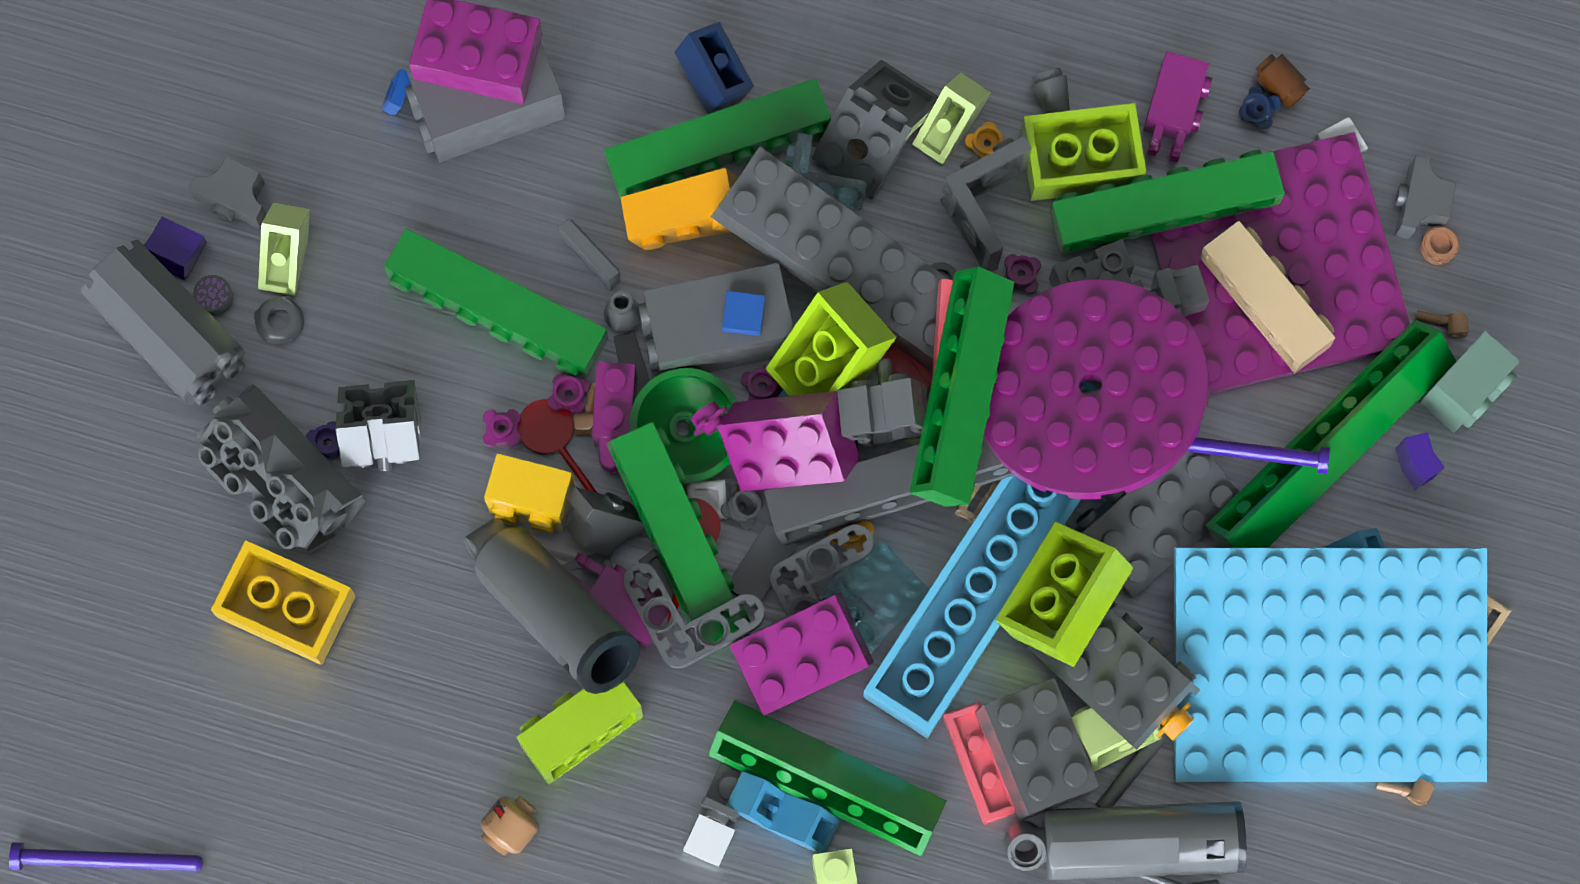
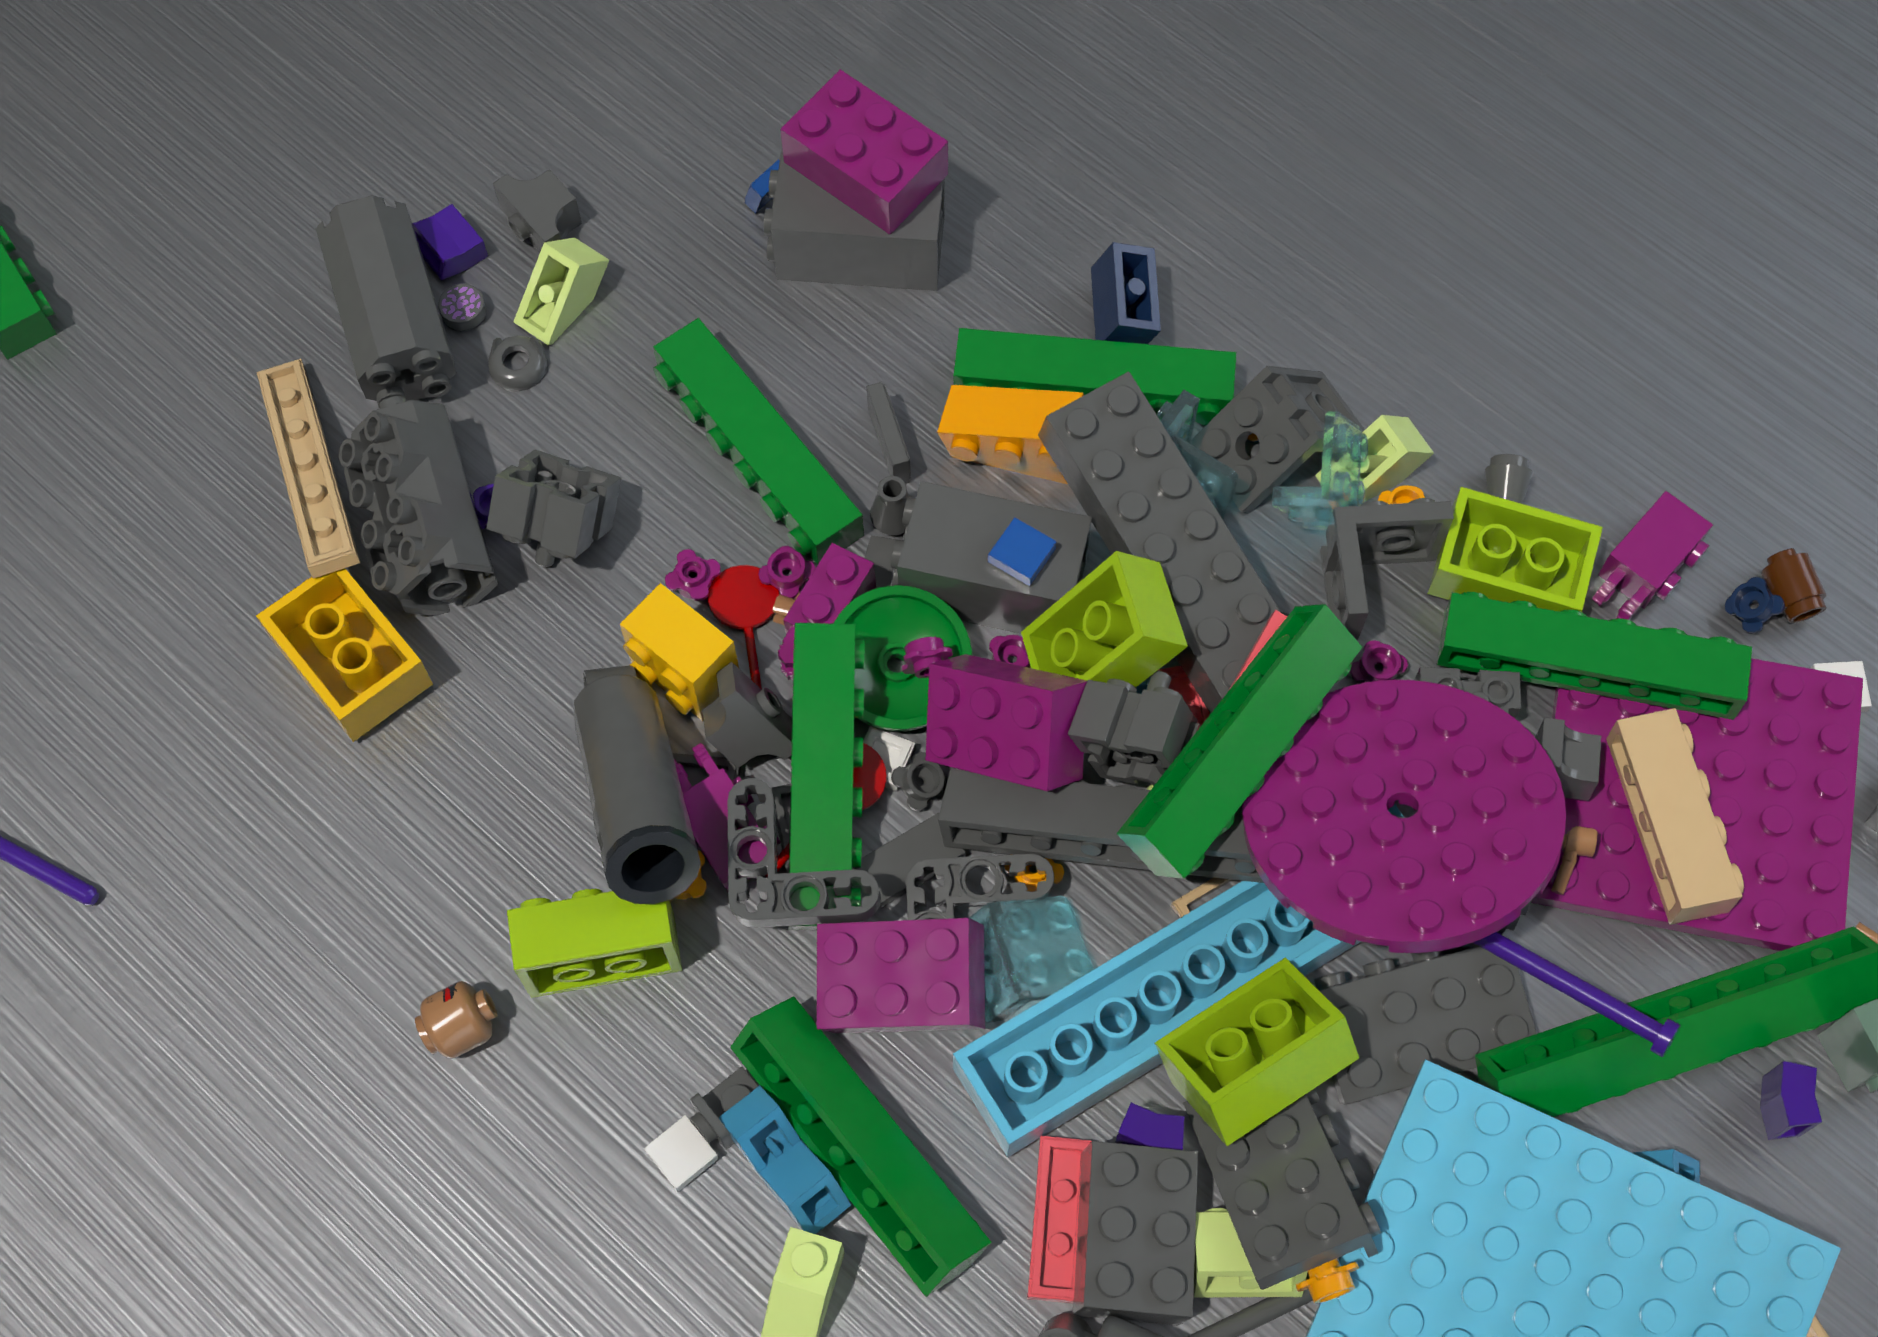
camera: 30 degrees right, 10 degrees down
none -> tan tile [257,359,360,579]
none -> dark purple piece [1115,1102,1185,1150]
none -> clear light blue bracket [1272,411,1368,530]
none -> medium nougat hand [1551,826,1597,895]

